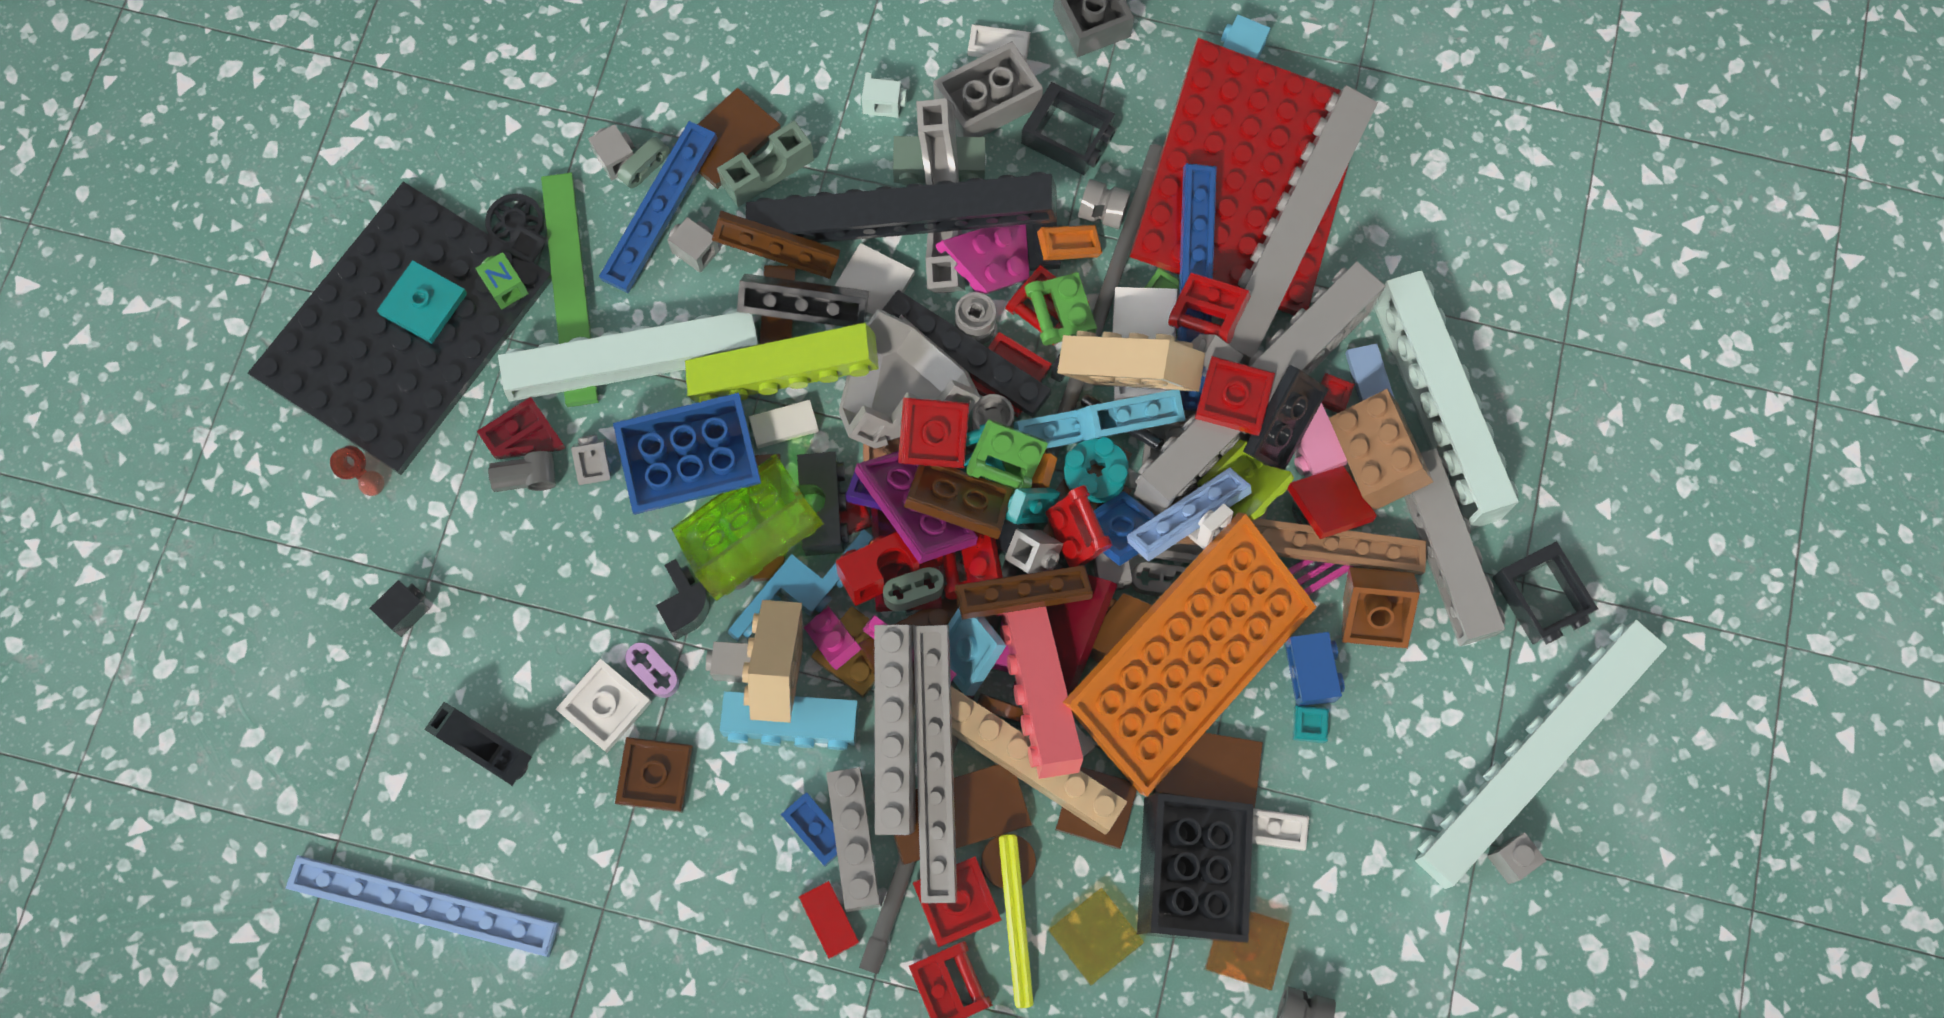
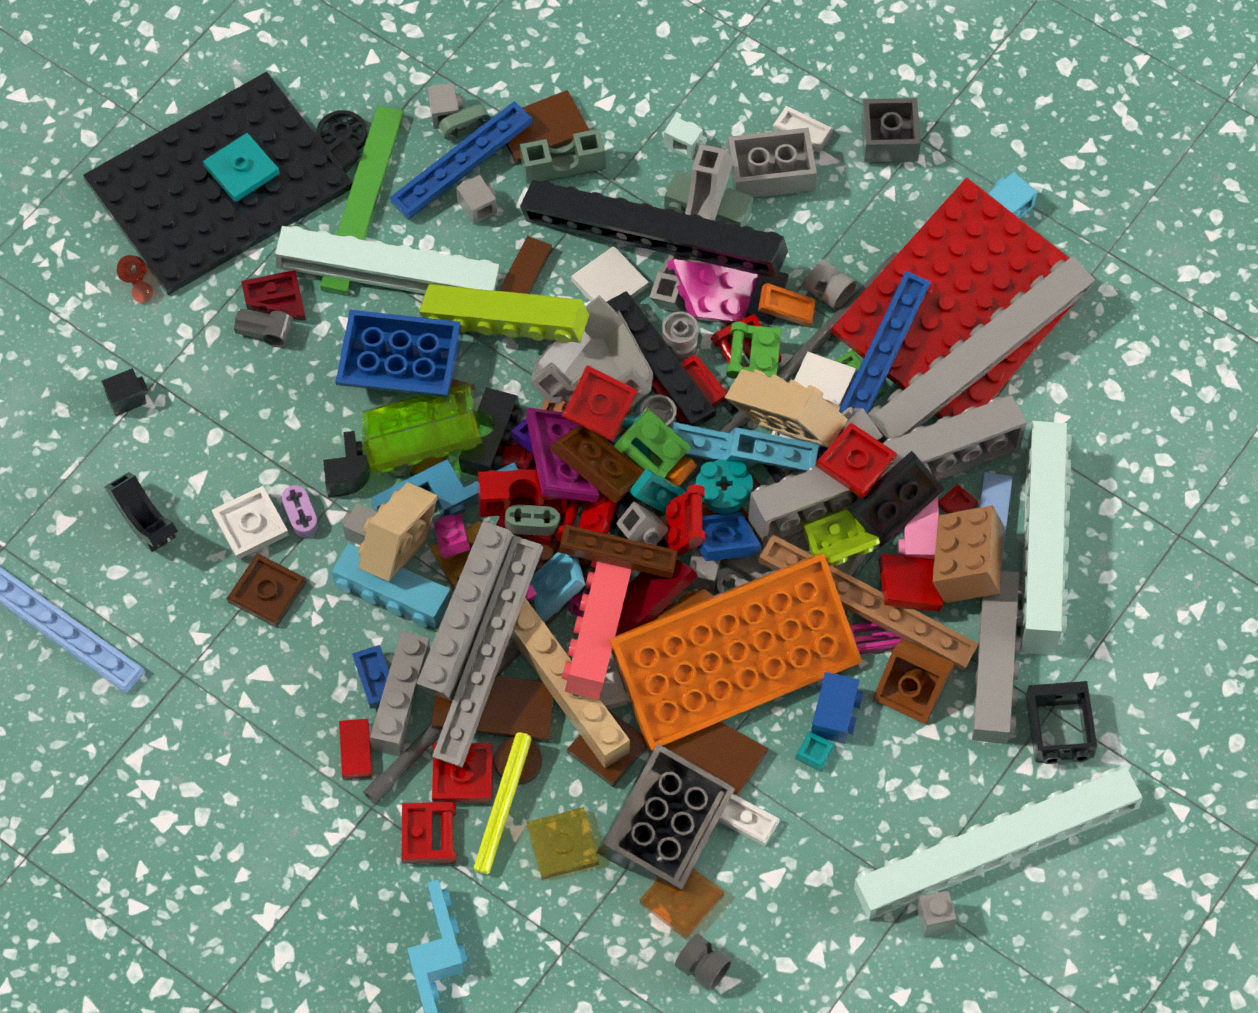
camera: 25 degrees right, 10 degrees down
bright green brick [475,252,529,310] -> none
light grey bracket [571,435,612,485] -> none
reddish brown tile [712,211,840,279] -> none
black brick [737,274,869,327] -> none
white tile [749,400,819,449] -> none
reddish brown piece [977,693,1024,722] -> none
black window [1021,82,1117,175] -> none
light blue tile [1127,467,1252,562] -> none
red plate [1168,273,1251,344] -> none
white bracket [1188,504,1233,550] -> none

